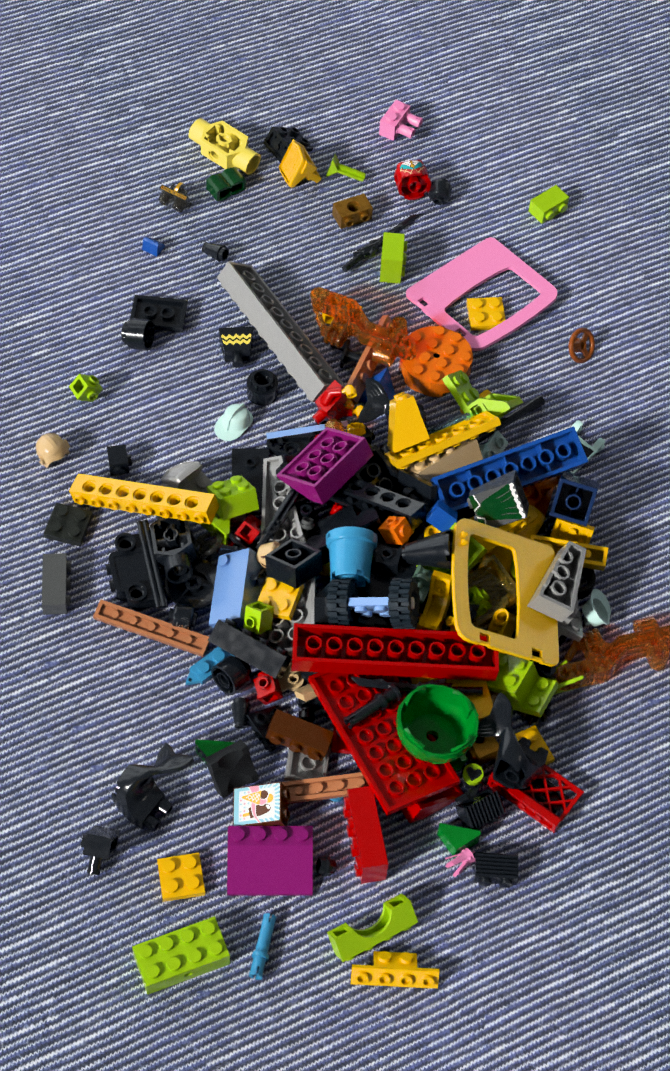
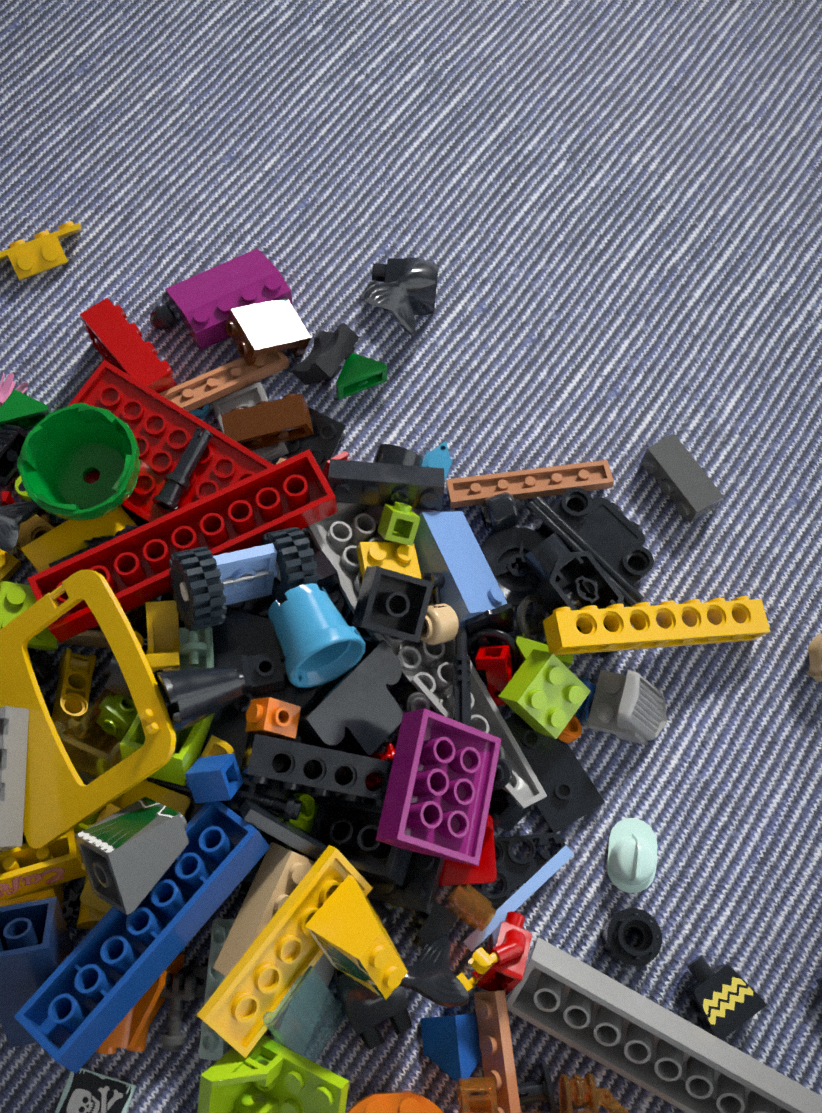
camera: 150 degrees right, 10 degrees up
pearl dark grey plate [44,503,93,547] -> none
black brick [81,825,120,875] -> none
black brick [107,444,132,476] -> none
lime brick [132,916,230,995] -> none
yellow plate [157,853,205,902] -> none
black cone [231,697,251,729] -> none
dark azure pin [249,913,277,980] -> none
lime arch [327,893,418,962] -> none
yellow tile [347,422,366,436] -> none

